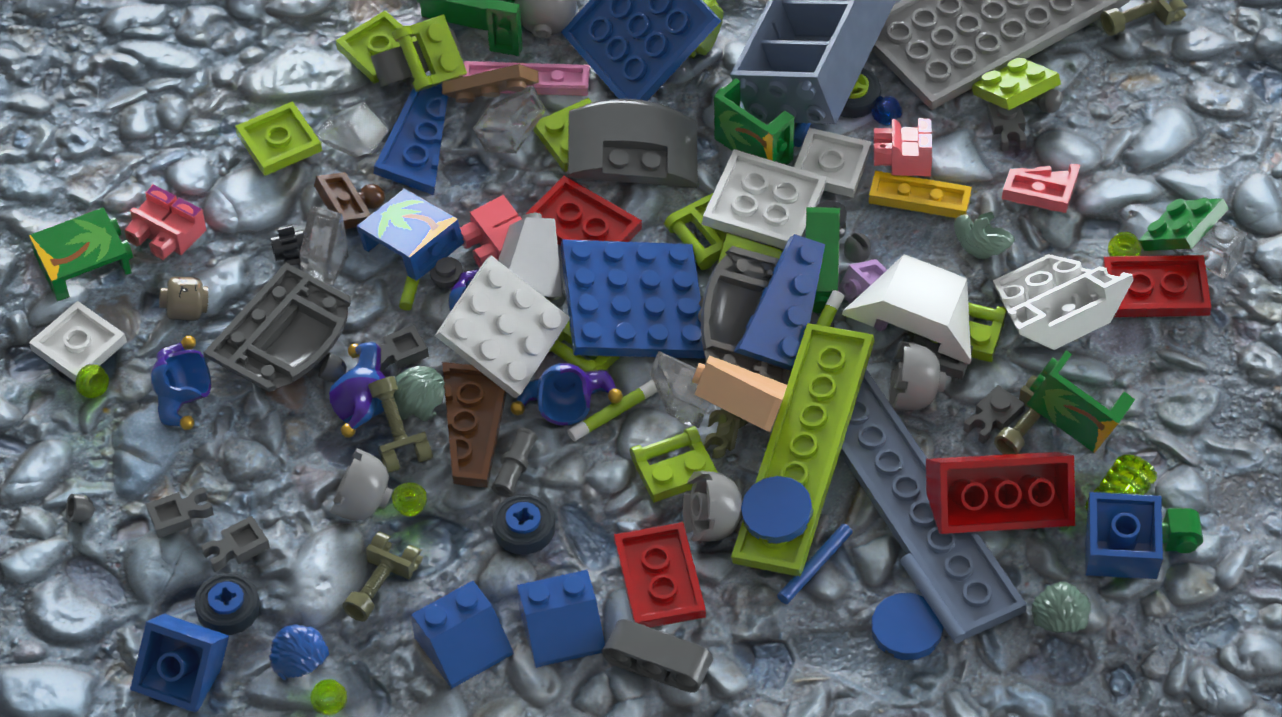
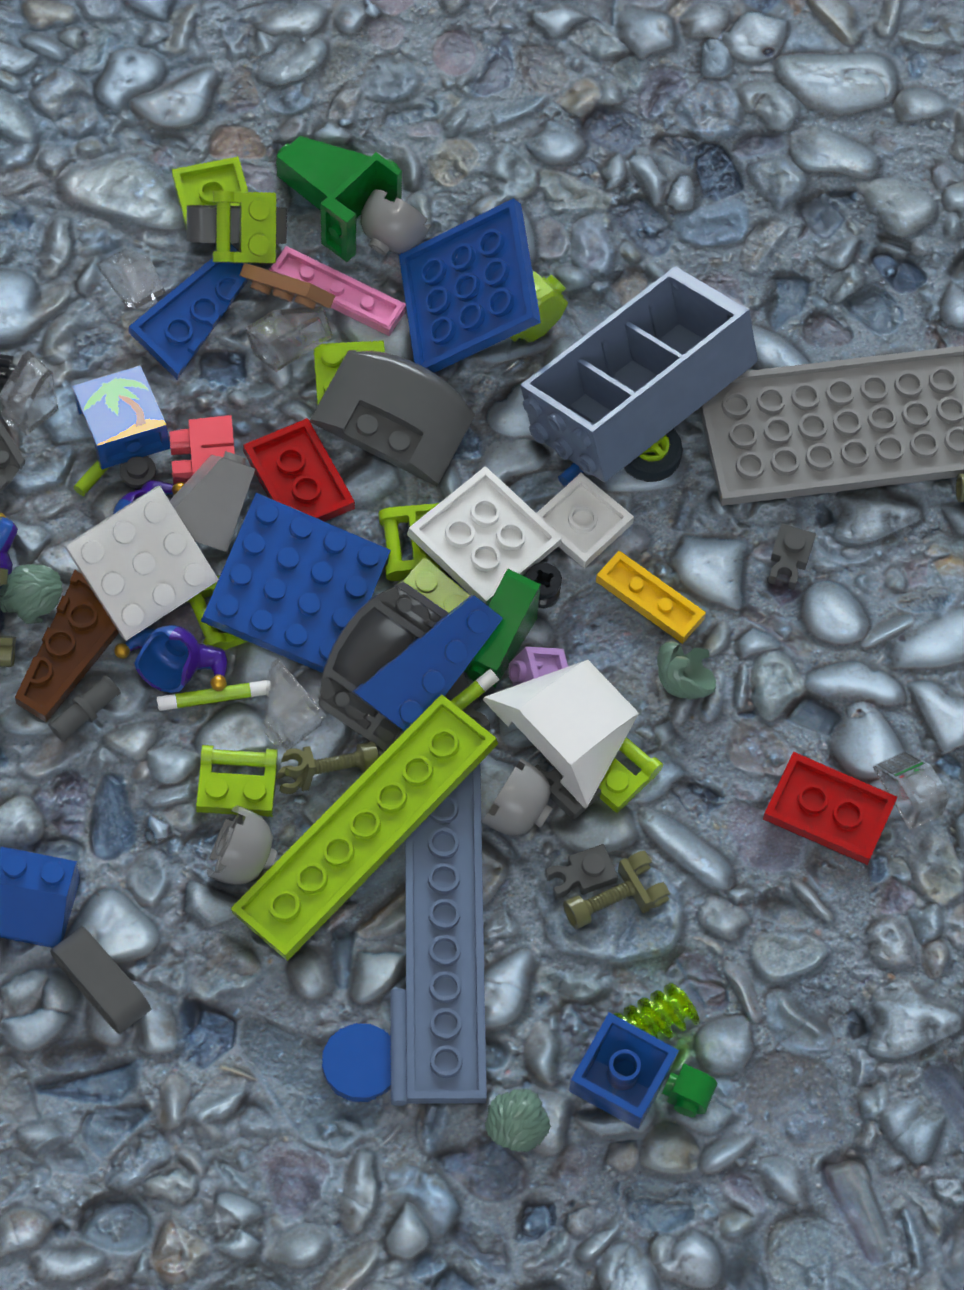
camera: 20 degrees right, 10 degrees up
lime plate [235,101,322,176] -> none
reddish brown plate [314,172,385,230] -> none
dark grey plate [378,325,429,372] -> none
black wheel [492,494,555,554] -> none
red plate [614,522,706,628] -> none
light nougat slope [692,355,787,432] -> none
green panel [714,78,794,165] -> none
blue tile [741,476,813,544] -> none
blue bar [777,523,853,604] -> none
dark grey hinge [844,233,871,262] -> none
clear blue plate [871,96,903,125] -> none
coral hips [874,119,932,177] -> none
red slope [926,452,1076,534] -> none
lime plate [972,58,1061,110] -> none
white wedge [993,254,1133,350] -> none
coral wing [1002,164,1080,213] -> none
green panel [1027,350,1135,453] -> none
dark grey hinge [1036,89,1064,113] -> none
clear neon green plate [1108,232,1142,256] -> none
green plate [1138,197,1229,251] -> none

